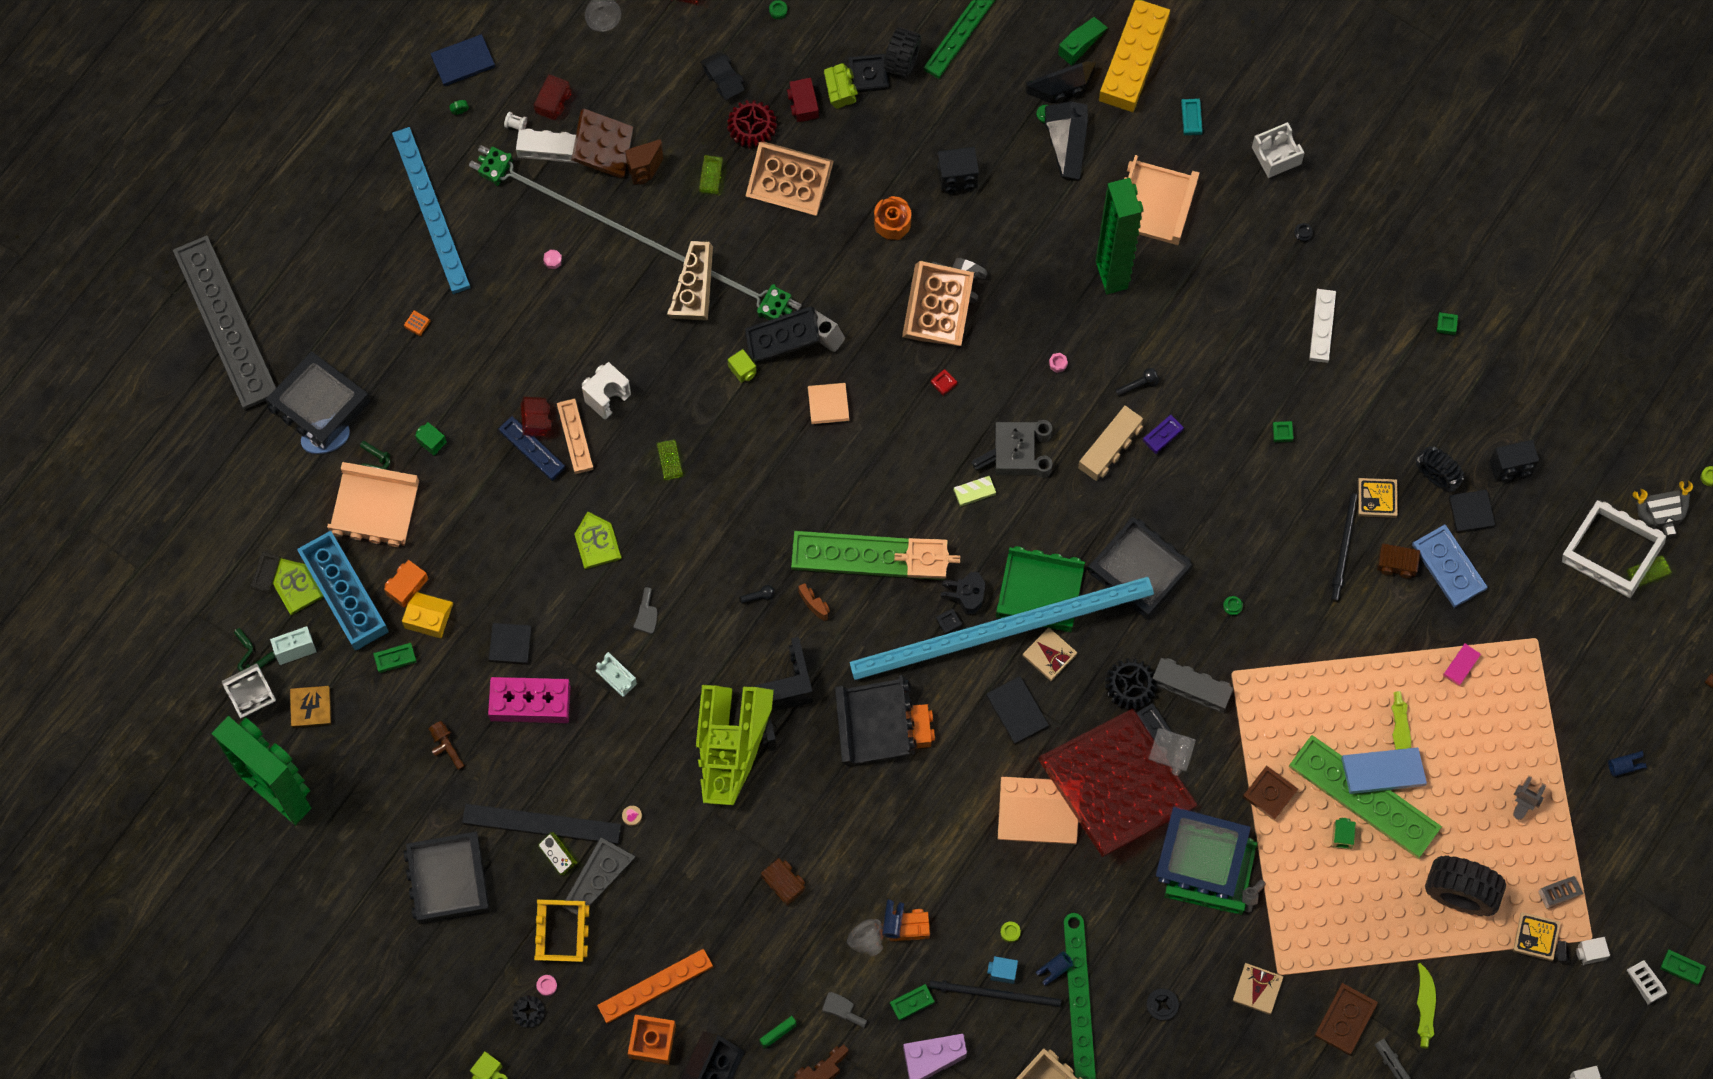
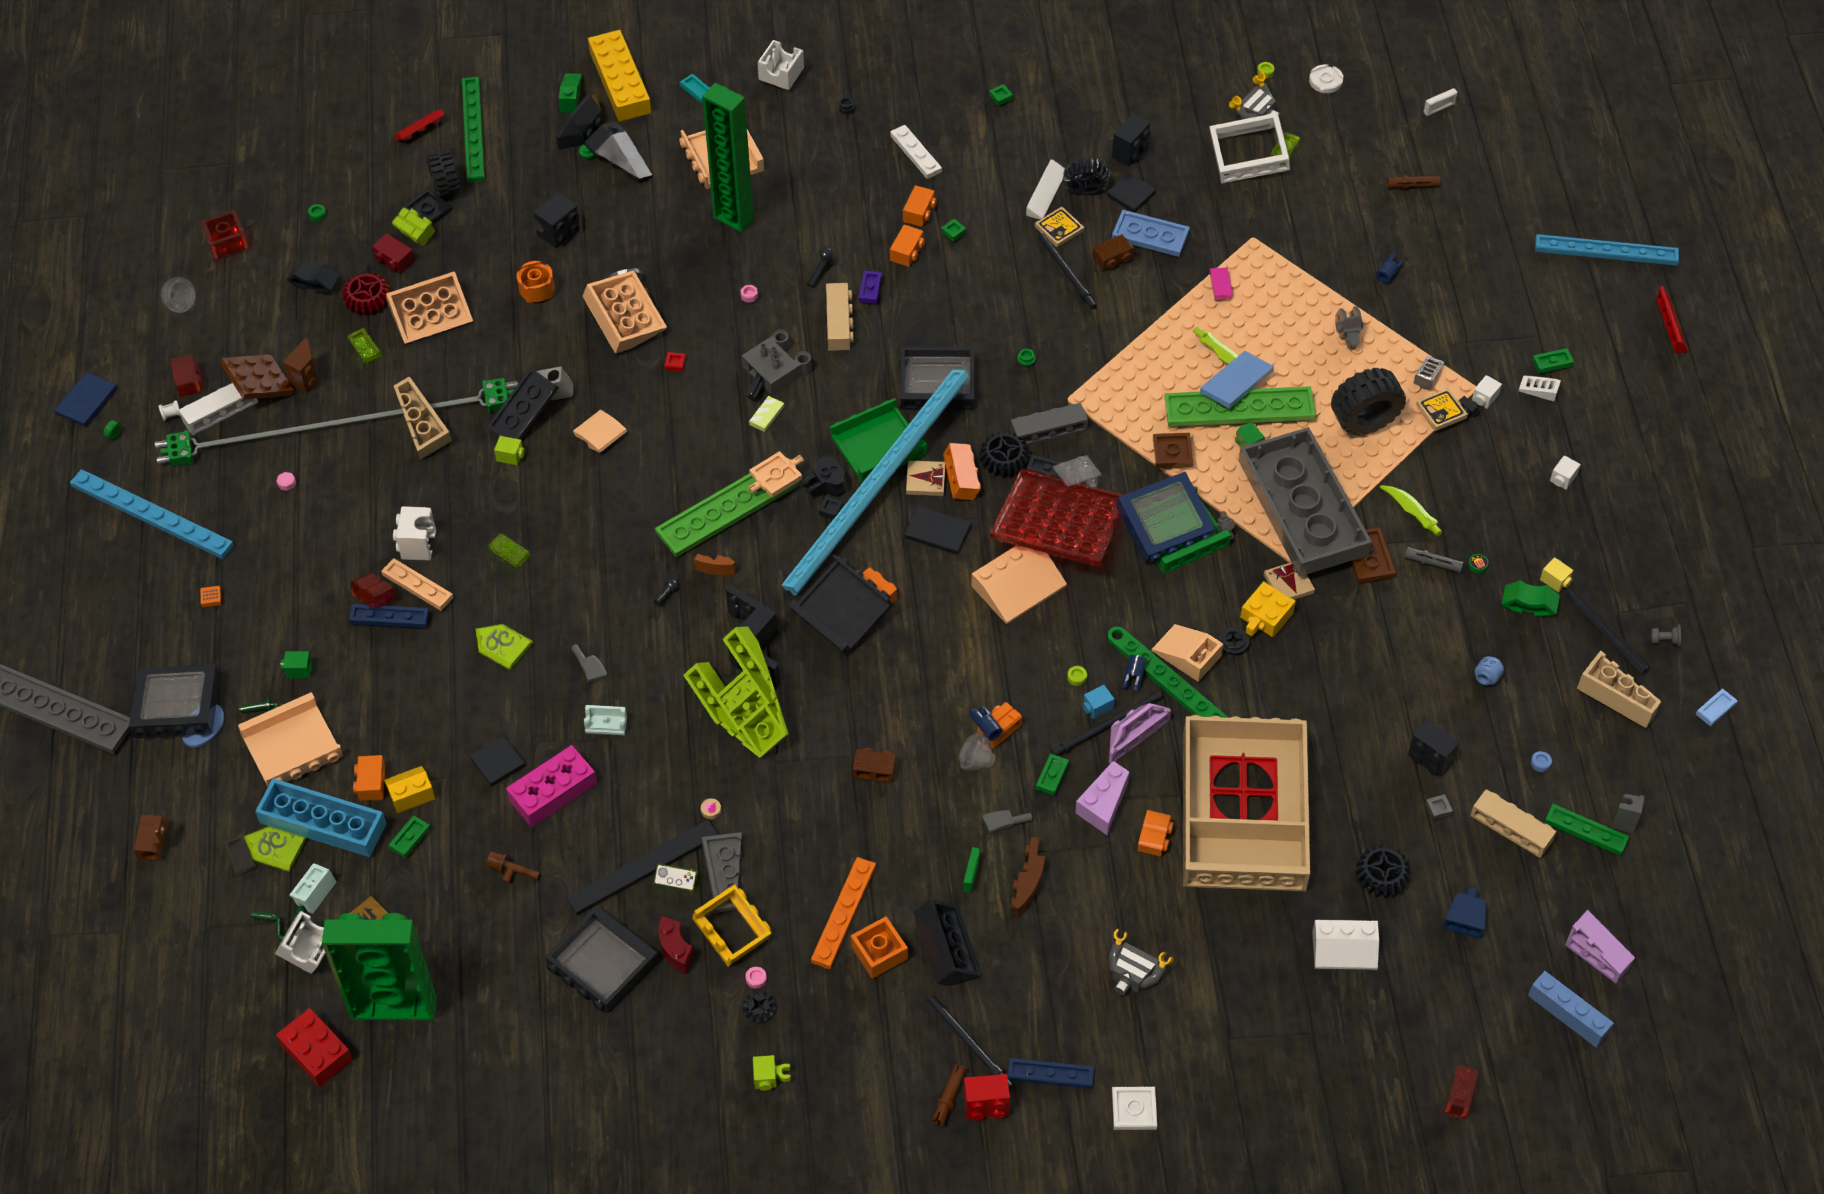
camera: 40 degrees left, 15 degrees down
none -> reddish brown piece [134,815,168,861]
none -> red brick [276,1008,353,1087]
none -> dark red brick [658,916,694,975]
none -> orange brick [890,225,925,267]
none -> orange brick [903,185,937,227]
none -> brick [943,443,981,500]
none -> white slope [1026,159,1065,220]
none -> lavender wedge [1109,703,1171,764]
none -> light nougat slope [1151,624,1223,682]
none -> dark grey plate [1238,427,1372,577]
none -> yellow hinge [1240,581,1296,637]

